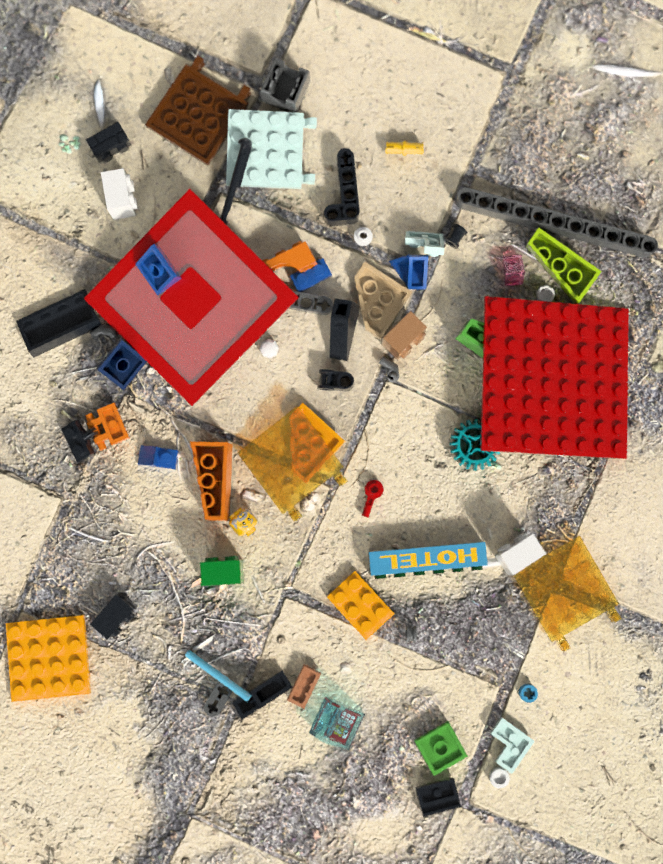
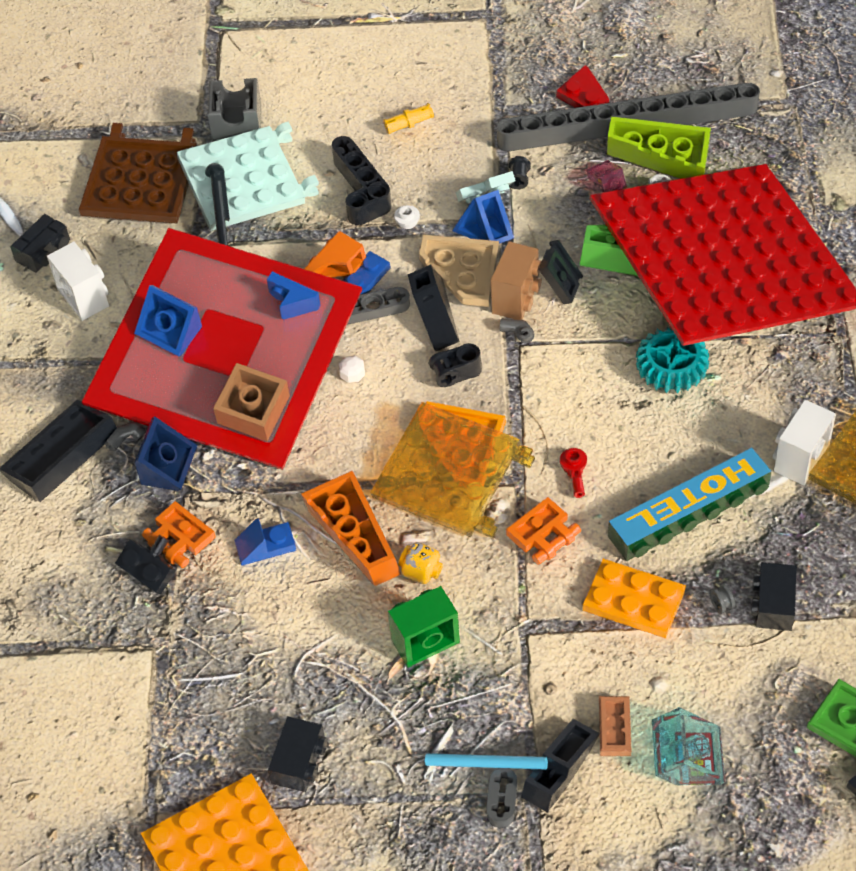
camera: 20 degrees left, 30 degrees down
none -> medium nougat brick [213,363,290,441]
none -> blue slope [267,271,321,320]
none -> orange plate [506,497,581,565]
none -> black plate [539,240,583,304]
none -> red wing [556,65,609,108]
none -> black brick [751,562,797,631]

